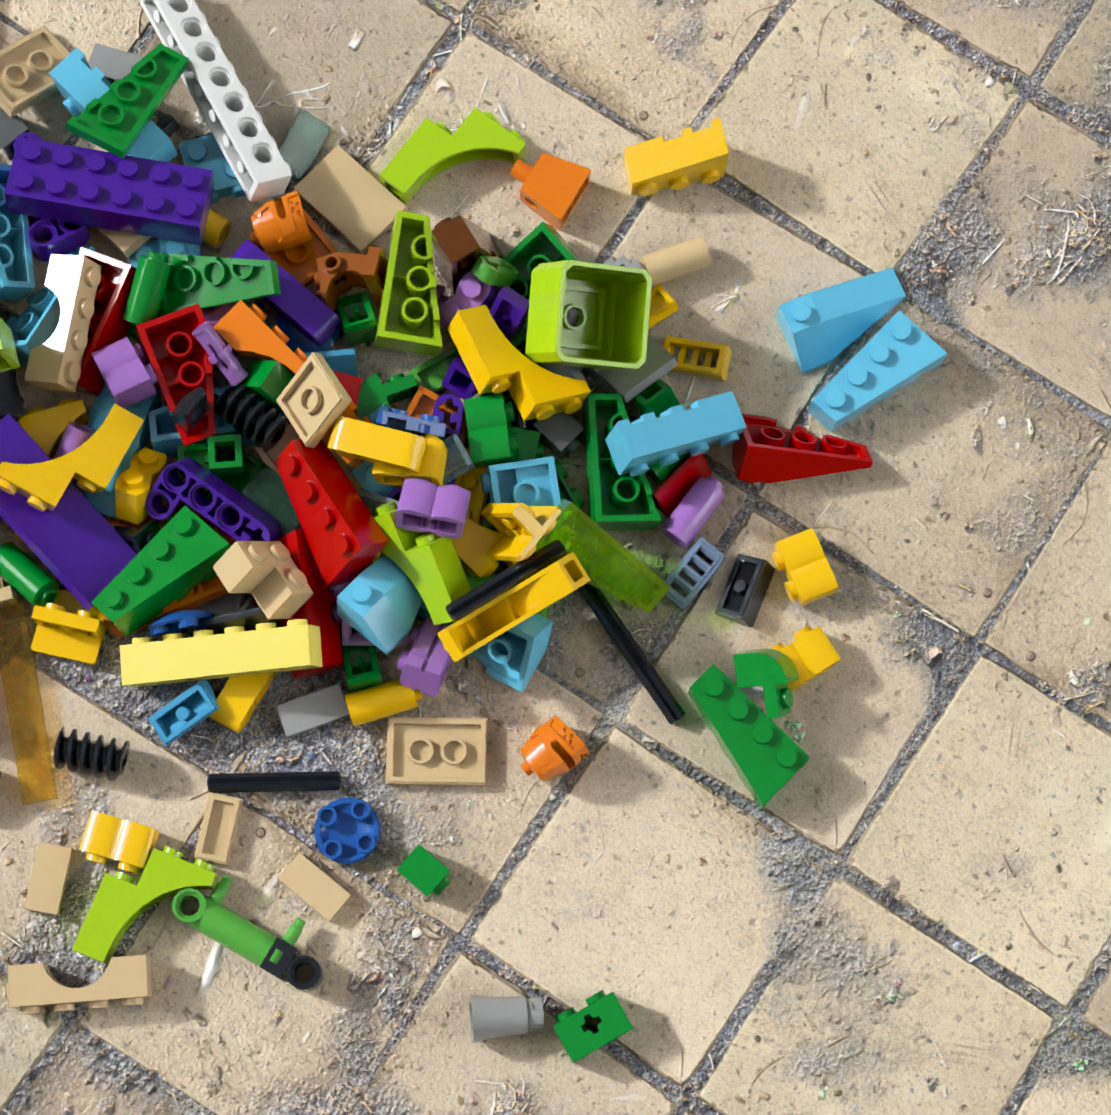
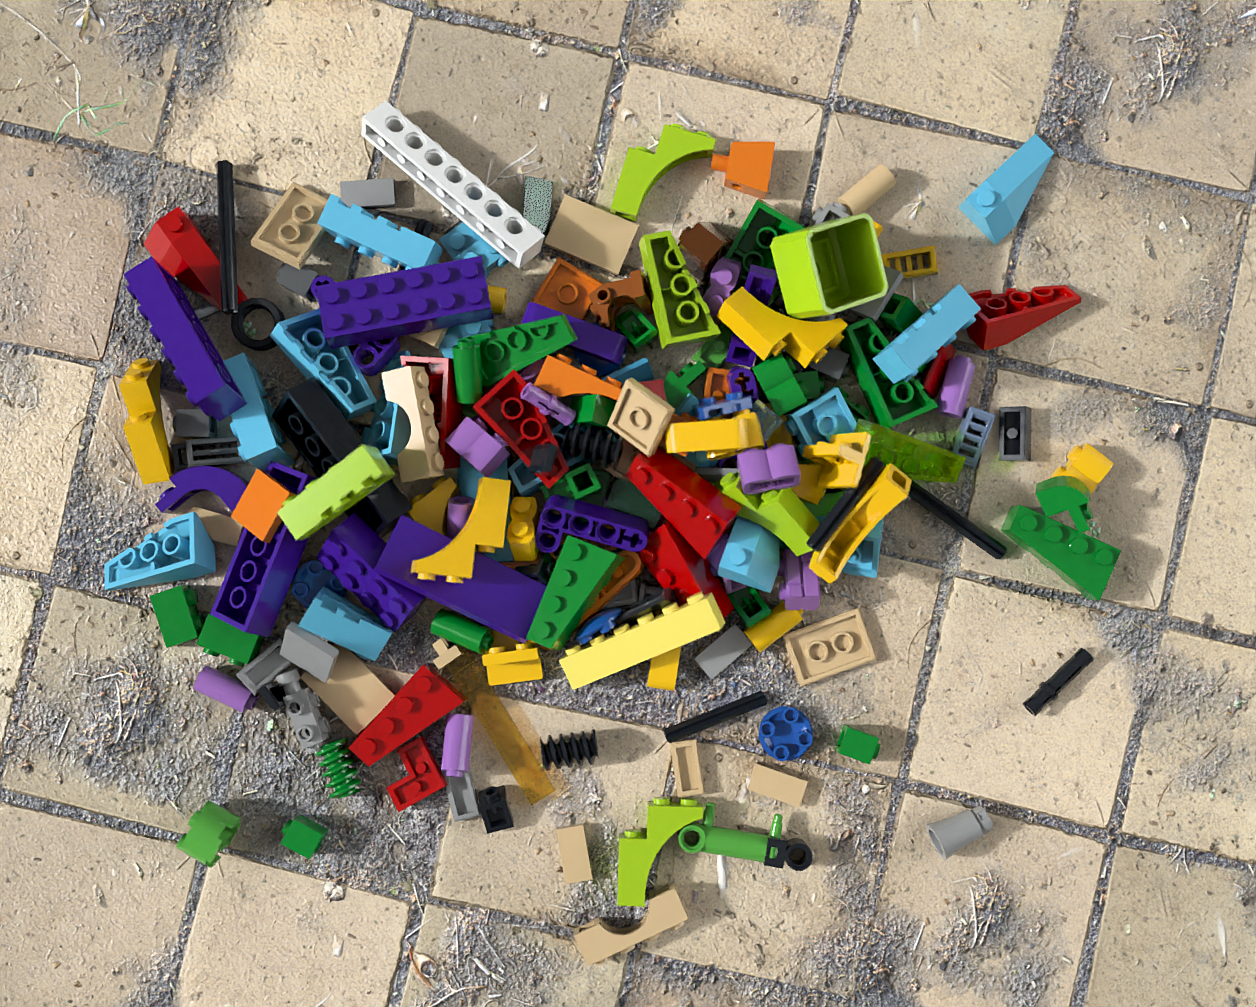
camera: 15 degrees left, 10 degrees up
green wing [66,44,189,159] -> none
yellow brick [79,811,160,874] -> none
dark azure slope [148,680,220,746] -> none
tan brick [213,541,314,619] -> none
orange helmet [249,190,313,253] -> none
bright green beam [471,255,519,287] -> none
orange helmet [520,715,590,782] -> none
green brick [552,990,633,1064] -> none
yellow wedge [623,118,729,196] -> none
yellow brick [771,528,839,607] -> none
medium azure wedge [808,310,948,433] -> none
none -> black pin [1022,647,1094,716]

